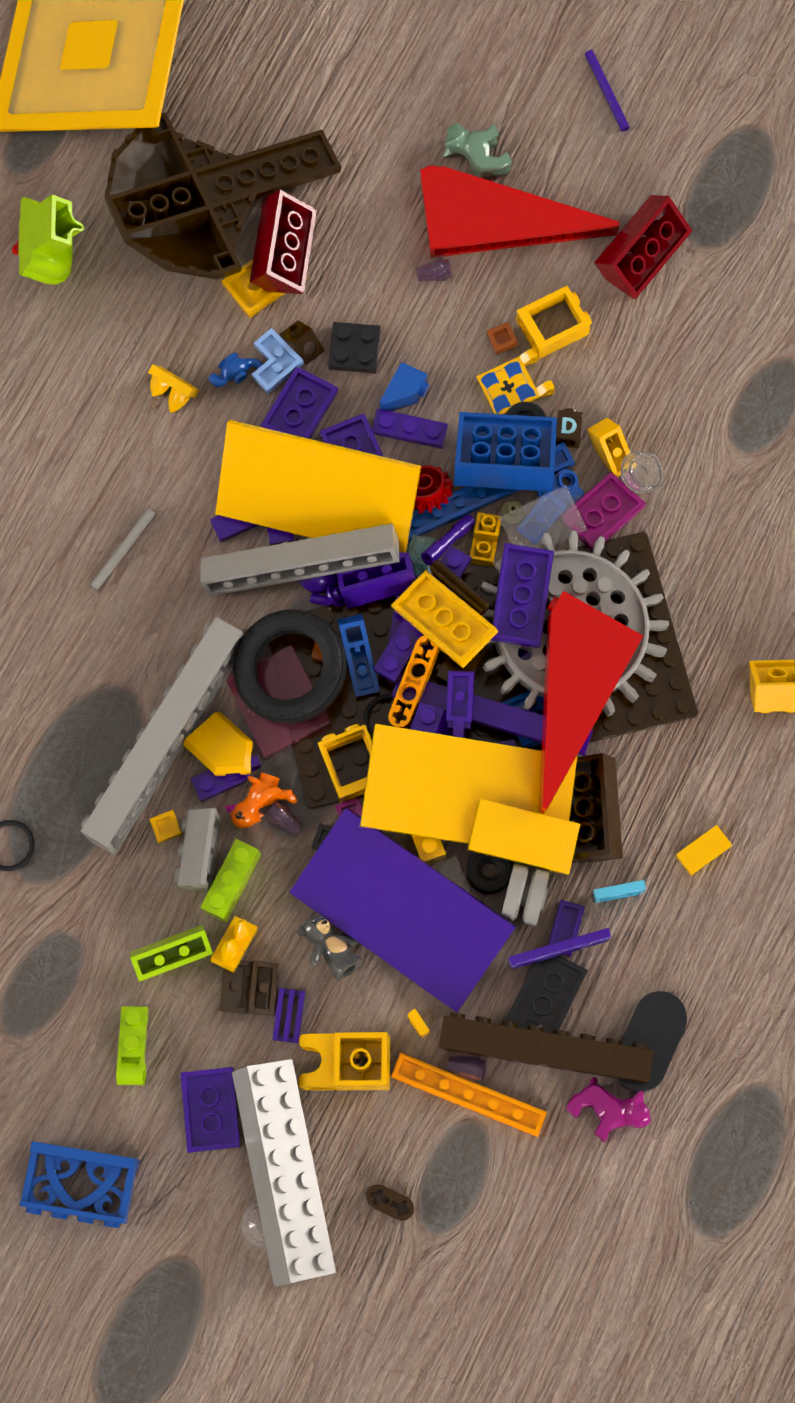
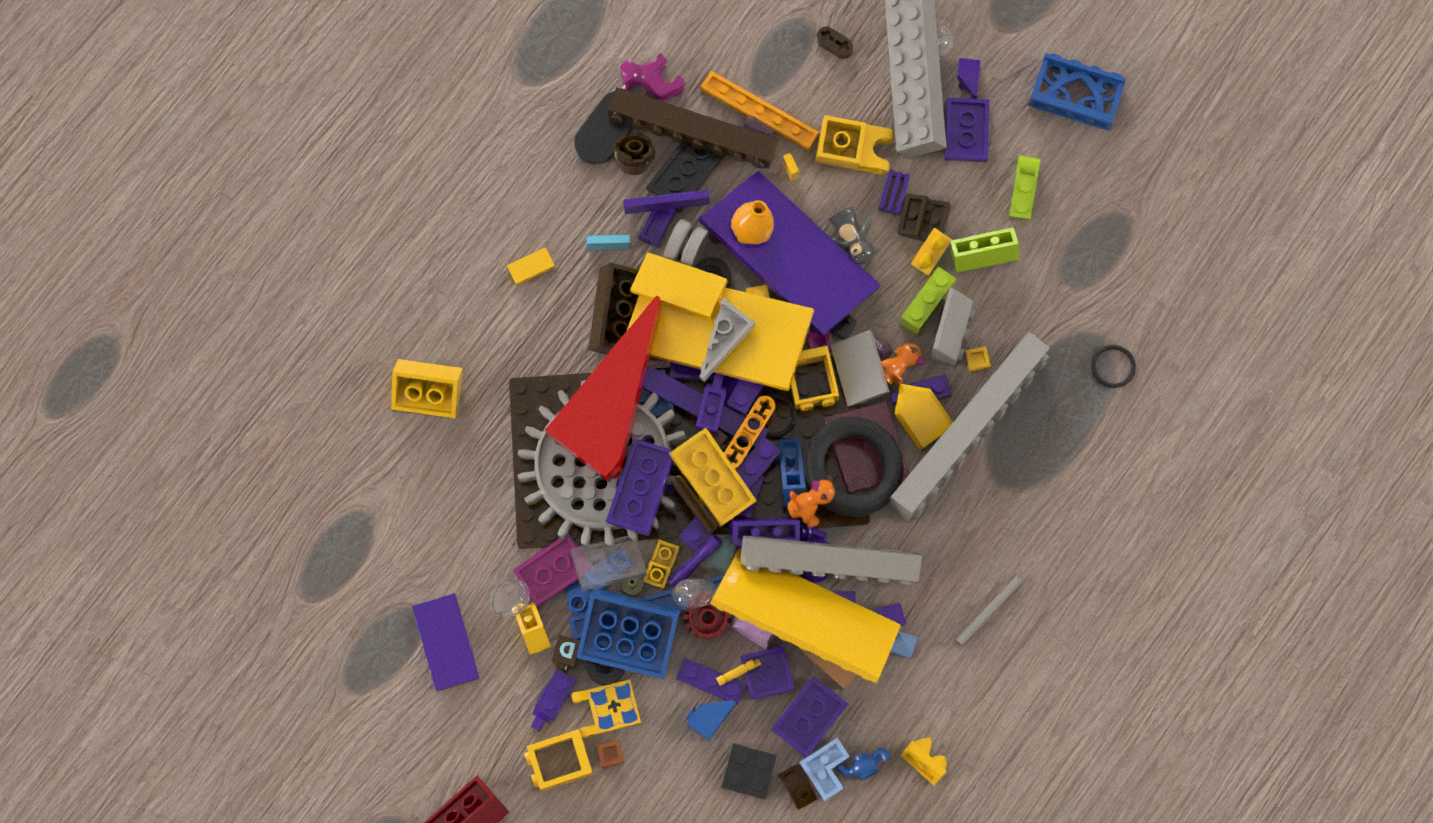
camera: 175 degrees left, 0 degrees up
none -> dark purple tile [412,593,480,692]
none -> dark purple hinge [531,670,577,732]
none -> dark brown cone [613,133,656,175]
none -> clear hat [672,578,716,611]
none -> light grey wing [700,298,756,381]
none -> yellow wheel [716,659,762,686]
none -> light orange piece [731,200,774,244]
none -> orange animal [788,480,835,528]
none -> light grey tile [830,330,890,407]
none -> medium blue slope [890,631,918,659]
none -> dark purple slope [957,58,980,99]

